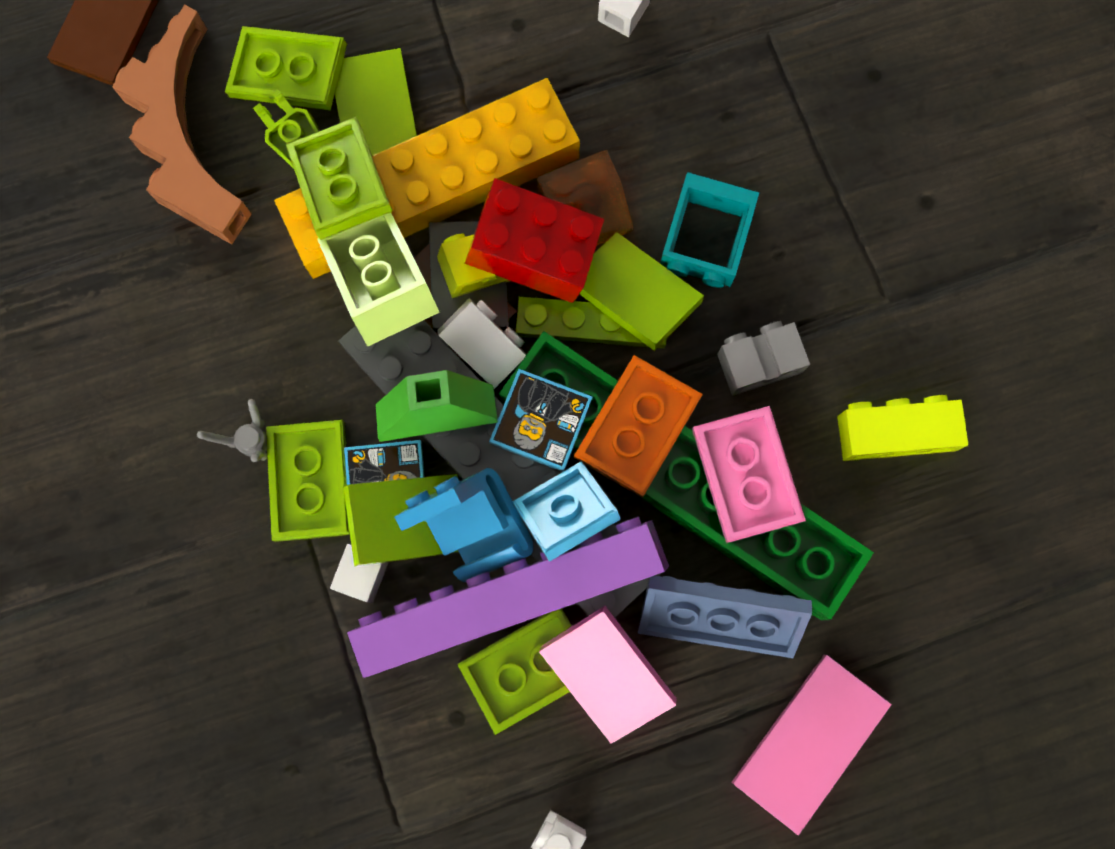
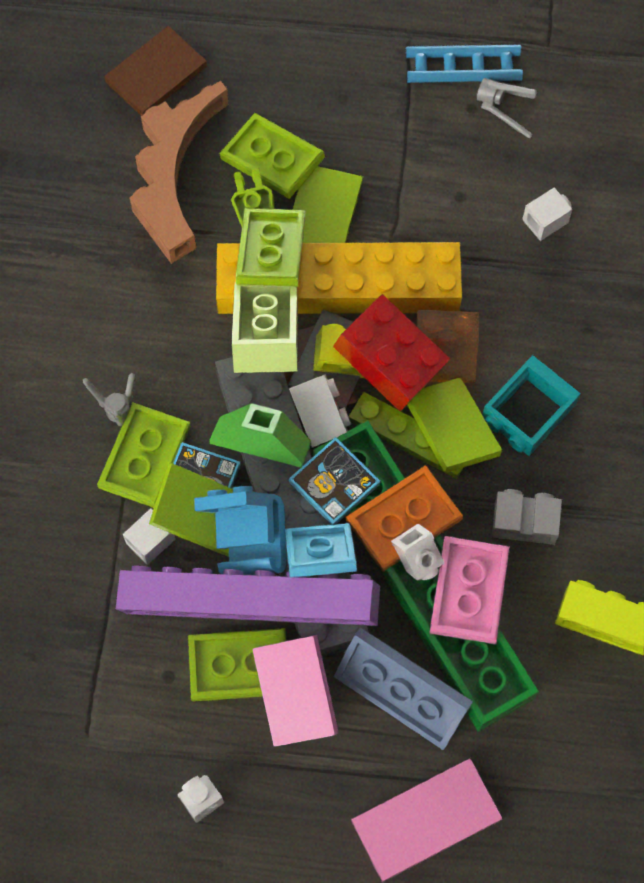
camera: 25 degrees right, 10 degrees down
none -> white brick [391,524,445,581]

